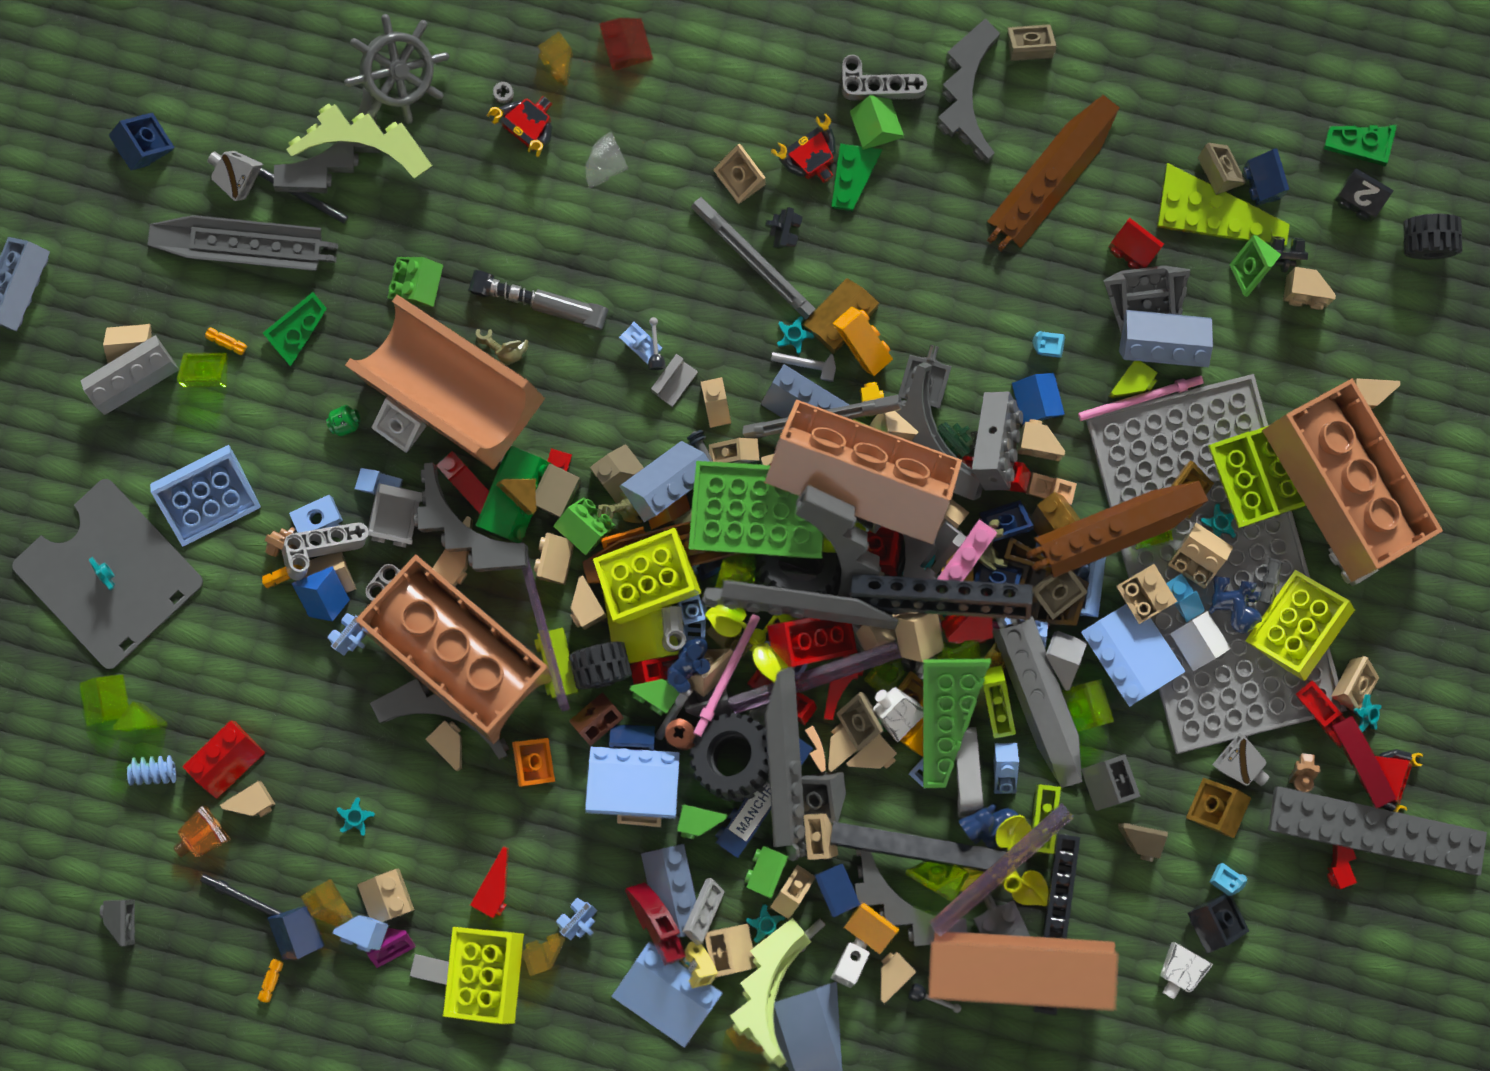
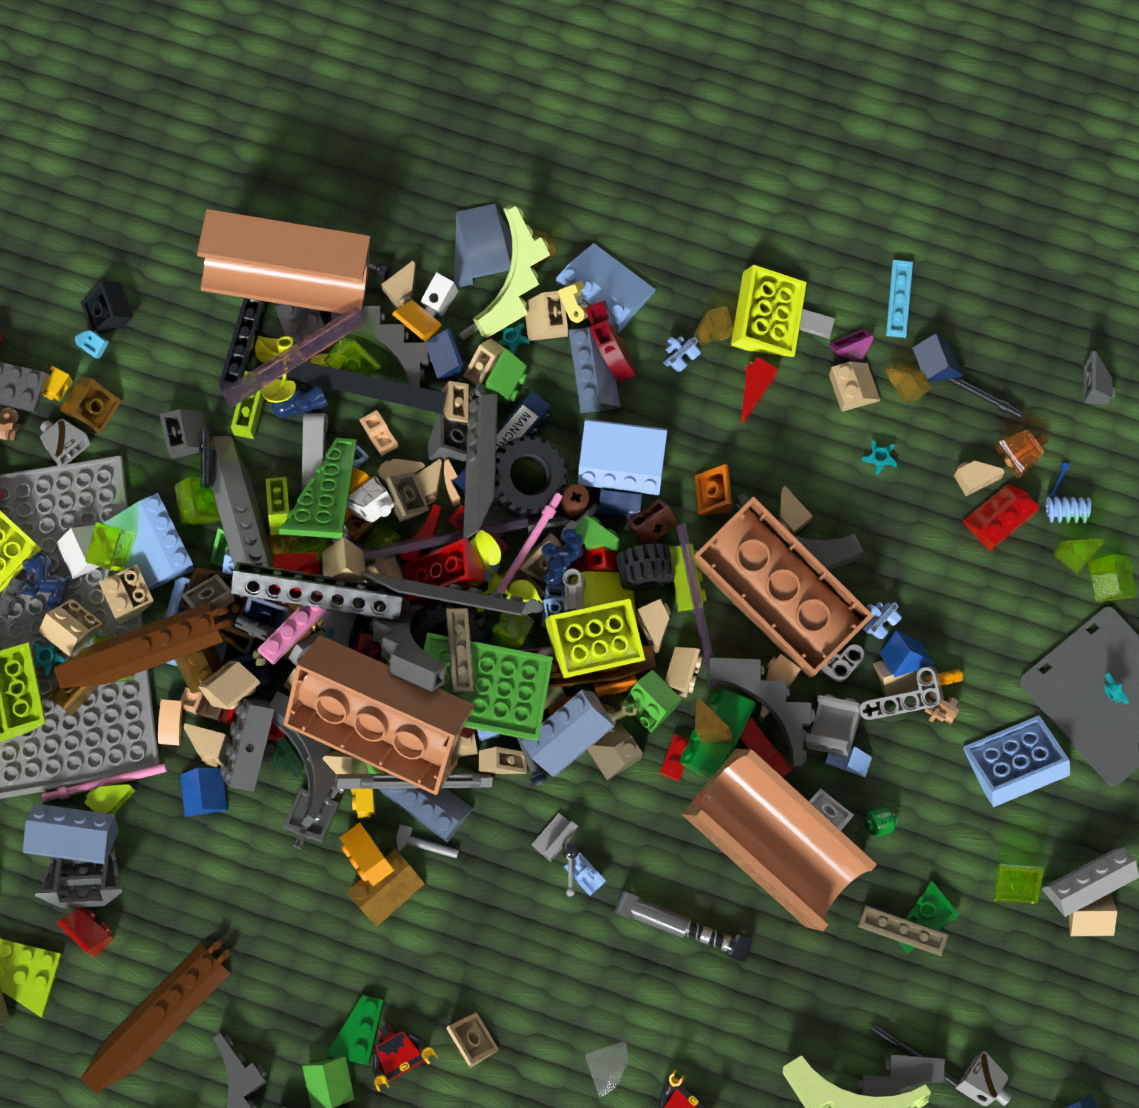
camera: 175 degrees left, 10 degrees down
dark grey hinge [147,215,338,271] -> none
light orange axle [205,328,247,355] -> none
light orange axle [258,959,283,1003] -> none
light blue brick [289,495,343,533] -> none
light blue slope [333,915,388,952] -> none
bright green slope [387,257,443,307] -> none
olive piece [476,329,528,366] -> none
dark tan slope [536,464,582,519] -> none
bright green slope [677,805,727,839] -> none
light grey tile [683,878,725,945] -> none
dark grey piece [691,197,816,319] -> none
tan slope [701,377,731,428] -> none
black hips [765,207,803,249] -> none
teal animal [777,317,814,354] -> none
light blue slope [994,743,1019,794] -> none
medium azure plate [1032,331,1065,358] -> none
light grey slope [1046,631,1087,690] -> none
dark tan slope [1118,823,1168,862] -> none
white torso [1160,942,1213,999] -> none
dark azure slope [1166,574,1205,623] -> none
none -> yellow brick [43,366,73,401]
none -> clear neon green slope [85,522,136,571]
none -> light nougat slope [158,699,183,746]
none -> tan slope [198,660,260,709]
none -> black pin [199,428,215,489]
none -> dark grey pin [235,615,275,641]
none -> light nougat slope [359,410,399,457]
none -> dark tan tile [446,608,474,694]
none -> dark tan tile [859,906,948,956]
none -> medium azure tile [886,260,913,338]
none -> blue hinge [1049,463,1069,500]

